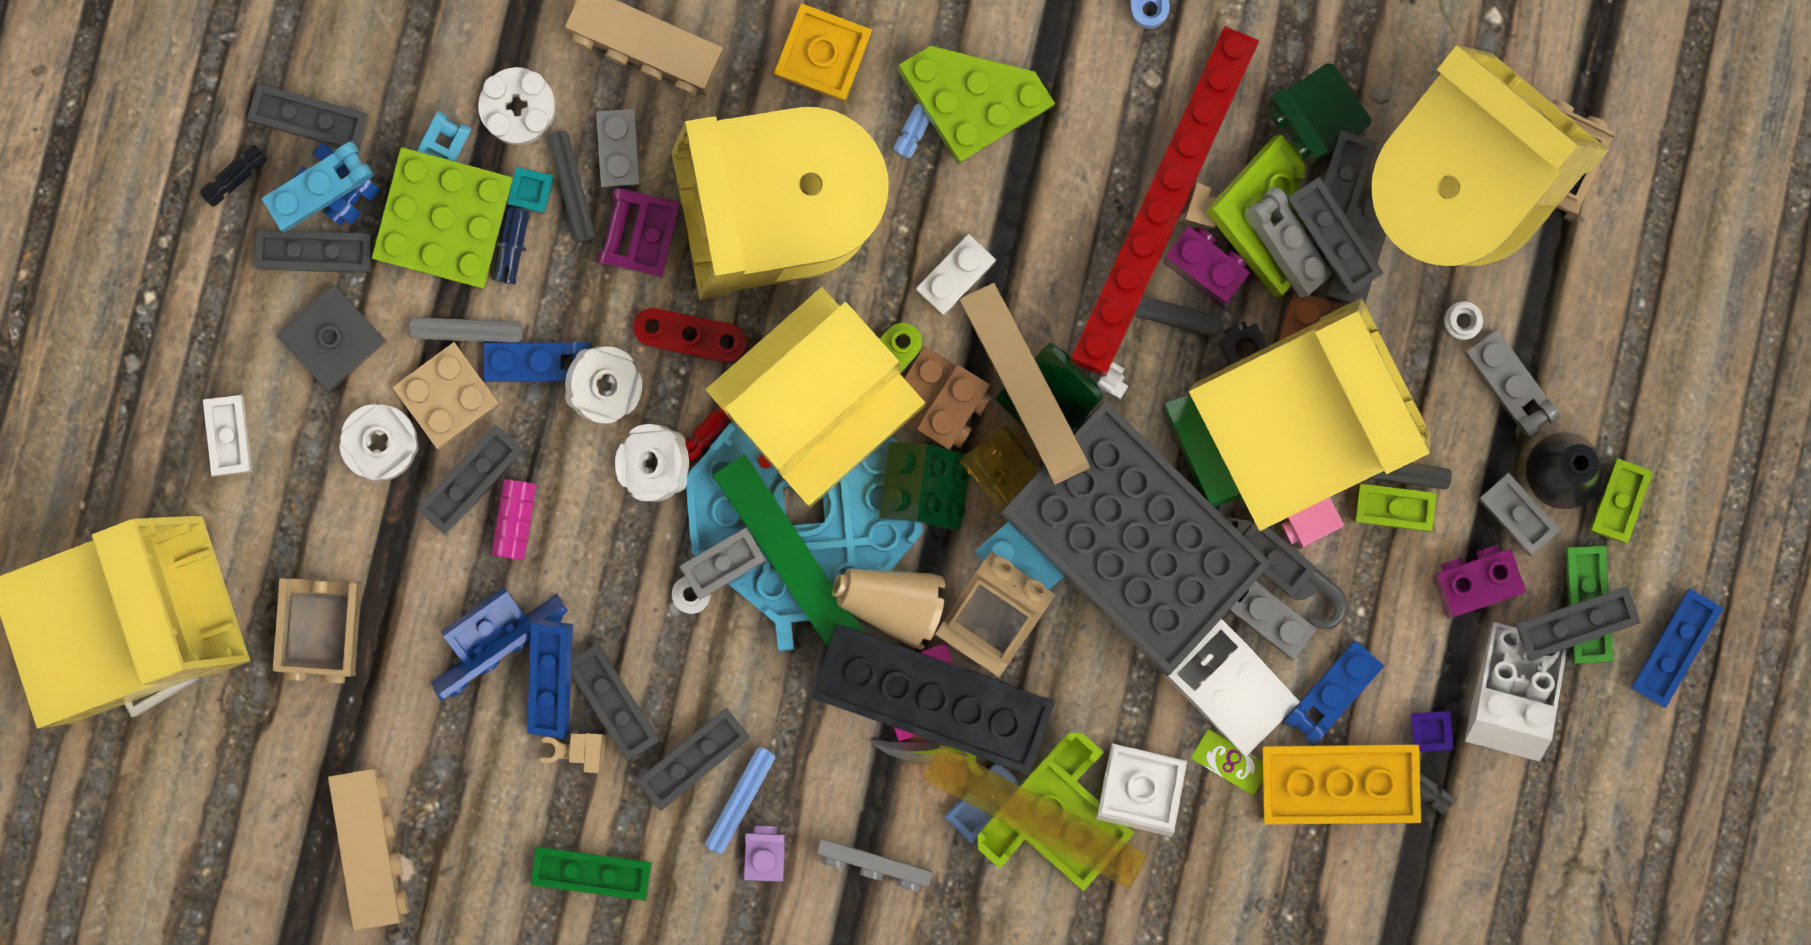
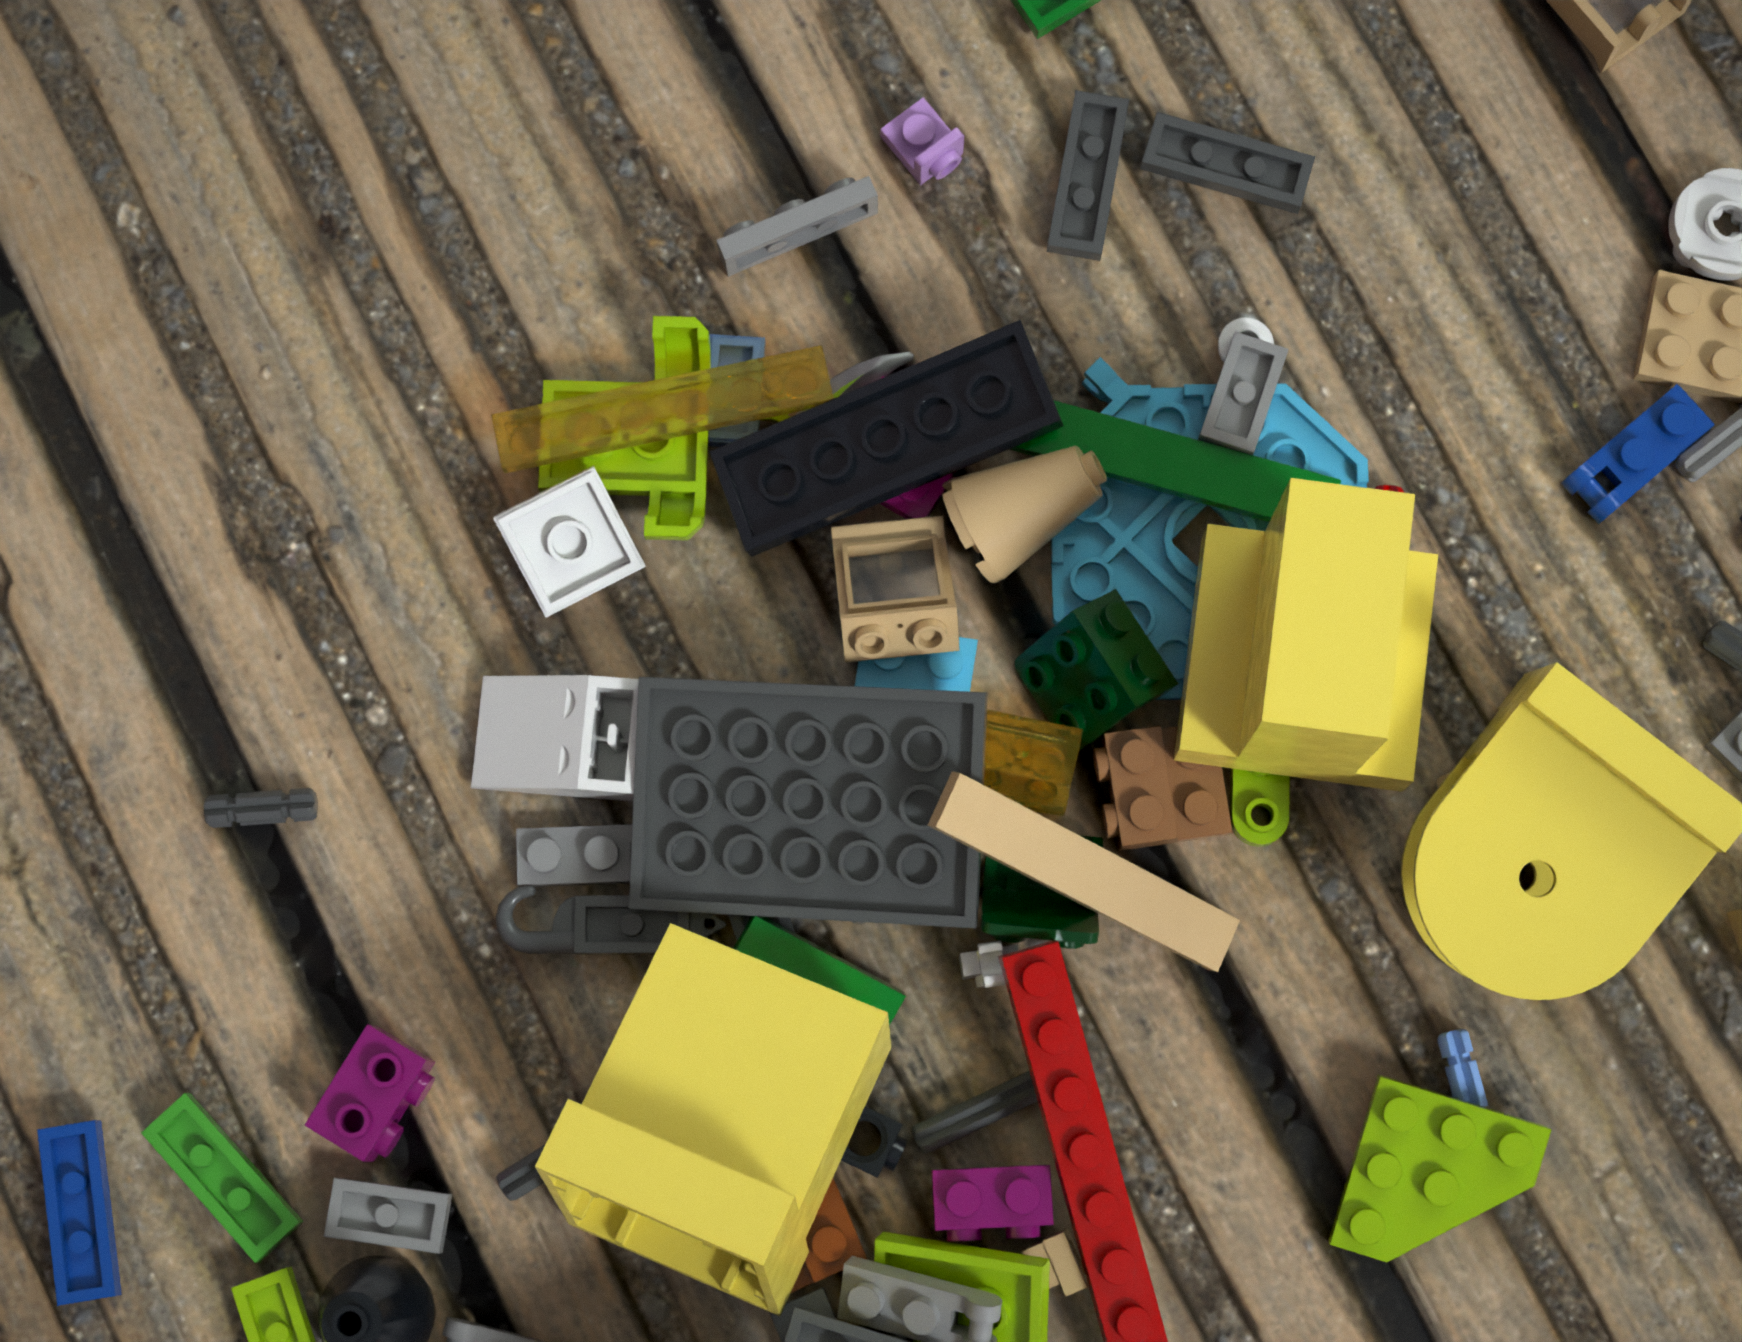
camera: 140 degrees right, 5 degrees down
dark grey plate [416,424,525,535] -> none
blue bracket [431,587,568,700] -> none
dark pink axle [492,479,537,561] -> none
blue plate [527,619,573,739] -> none
tan piece [540,733,607,773] -> none
white plate [565,346,642,424] -> none
magenta plate [596,188,681,278] -> none
white plate [615,424,689,502] -> none
red plate [633,308,747,363] -> none
light blue axle [705,747,775,854] -> none
yellow plate [774,3,873,103] -> none
white plate [916,234,996,317] -> none
lime sticker [1191,729,1263,796] -> none
yellow plate [1263,744,1421,824] -> none
bright pink brick [1280,497,1345,549] -> none
blue plate [1284,640,1384,746] -> none
lime plate [1354,484,1437,532] -> none
dark purple plate [1410,711,1453,752] -> none
white slope [1465,622,1567,762] -> none
dark grey plate [1515,586,1641,661] -> none

